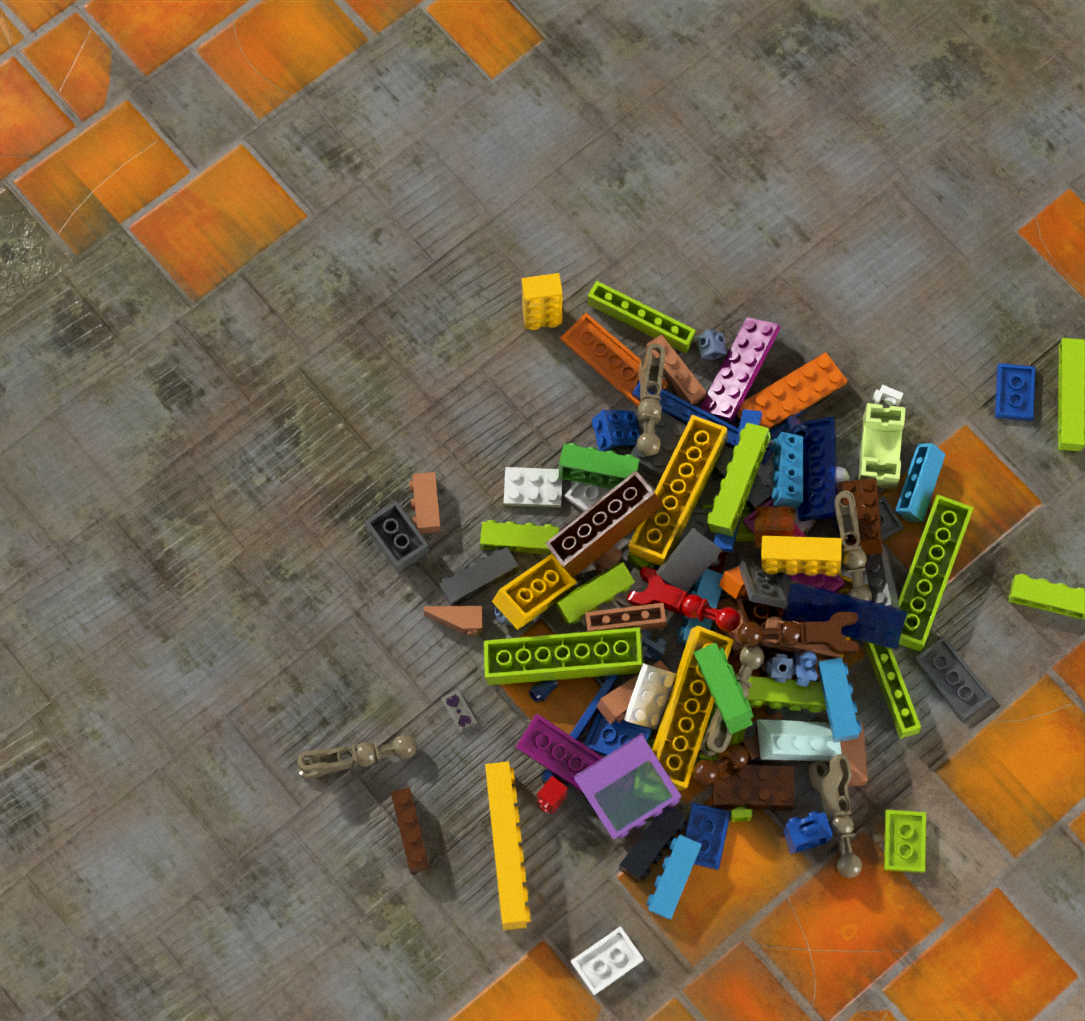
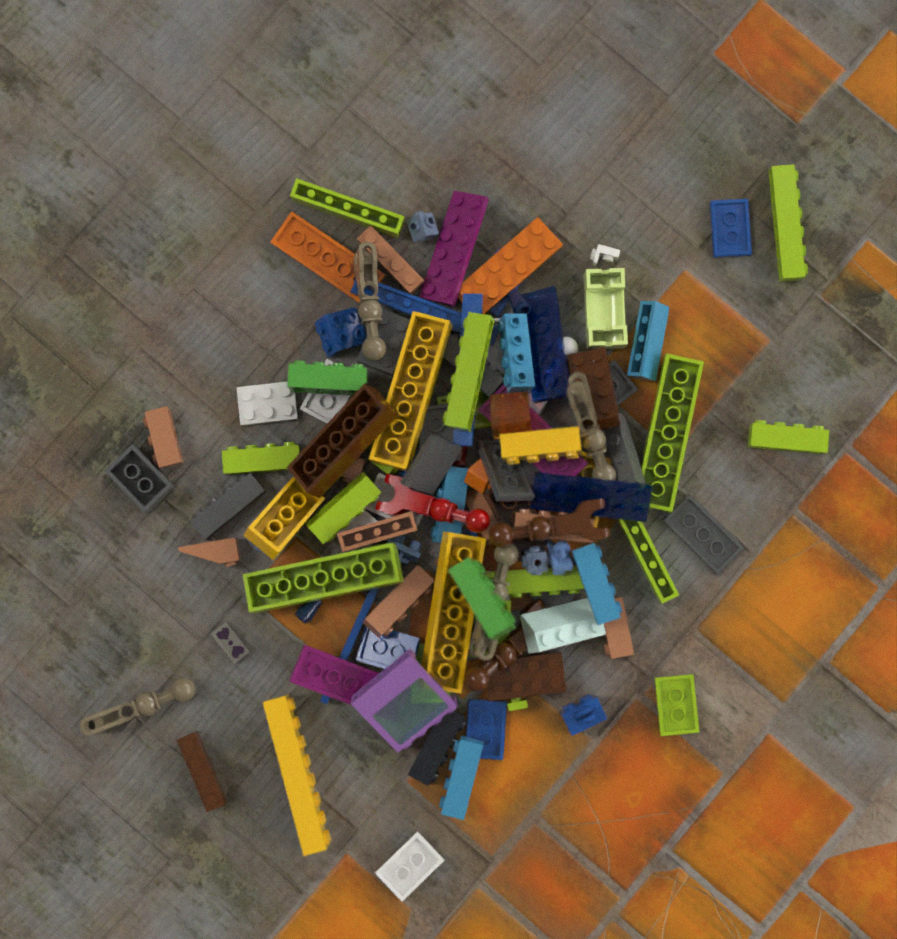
camera: 10 degrees left, 15 degrees up
yellow brick [521,273,563,330] -> none
red brick [537,776,568,815] -> none
white plate [624,663,676,730] -> none
dark tan piece [808,754,862,879] -> none

